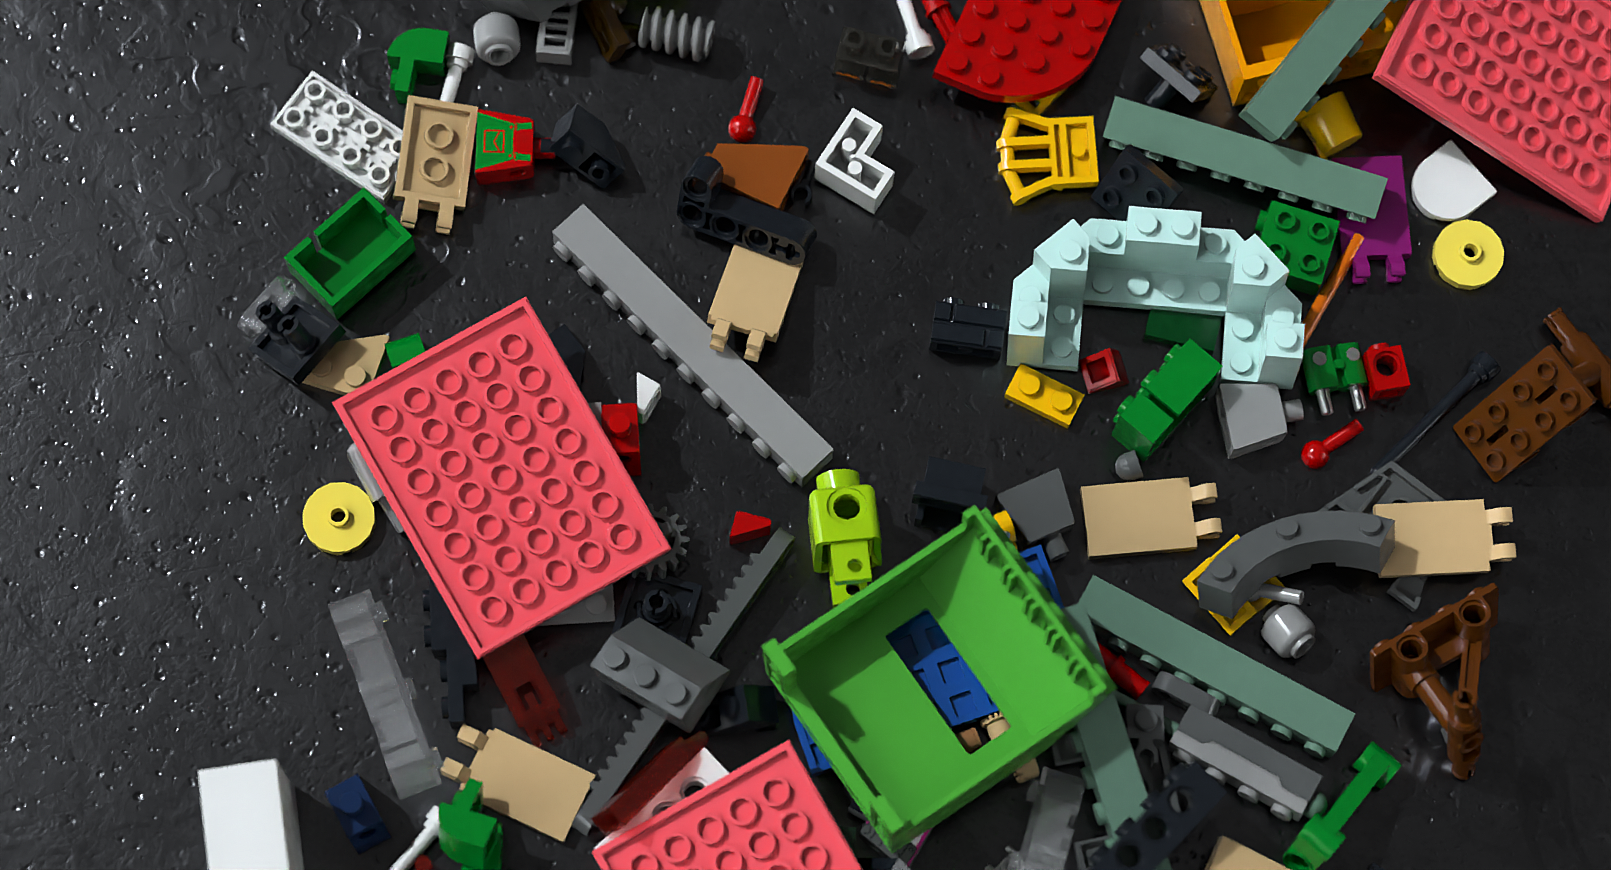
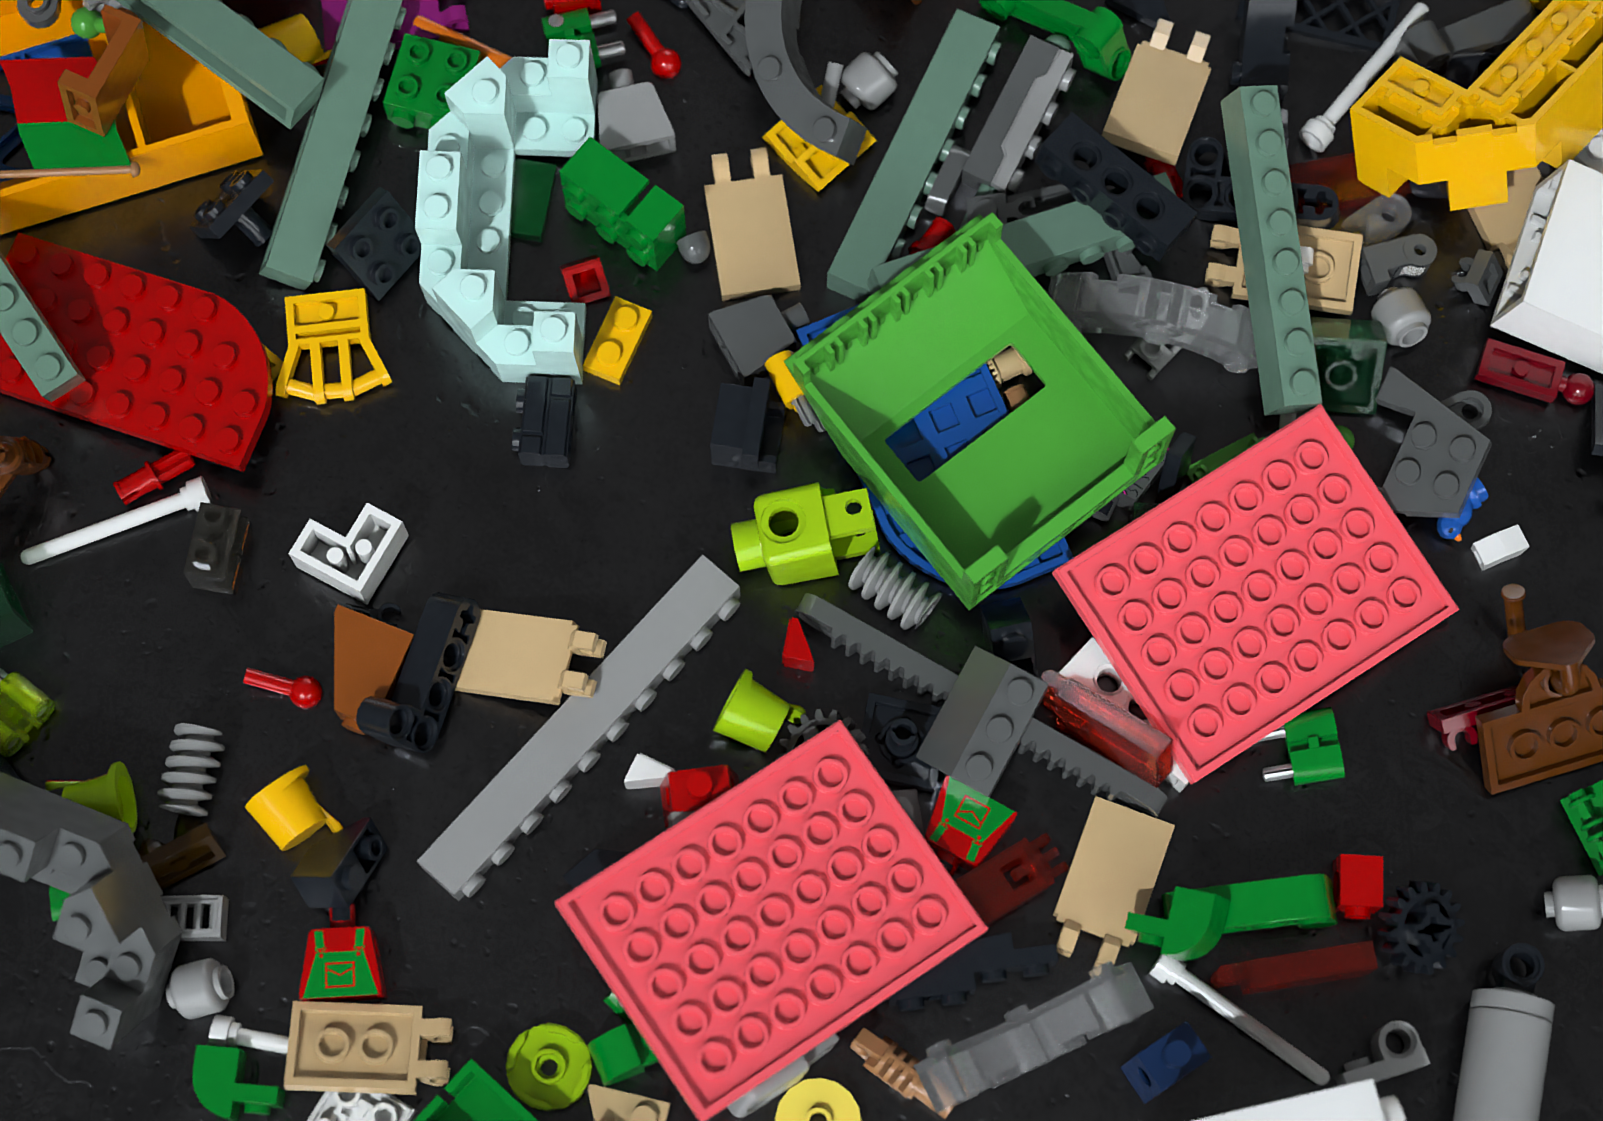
camera: 90 degrees left, 0 degrees up
none -> yellow hat [245,765,344,851]
none -> lime plate [505,1023,593,1112]
none -> lime hat [713,668,806,752]
none -> light grey piece [848,545,942,630]
none -> medium nougat hinge [850,1028,960,1120]
none -> torso [924,775,1018,877]

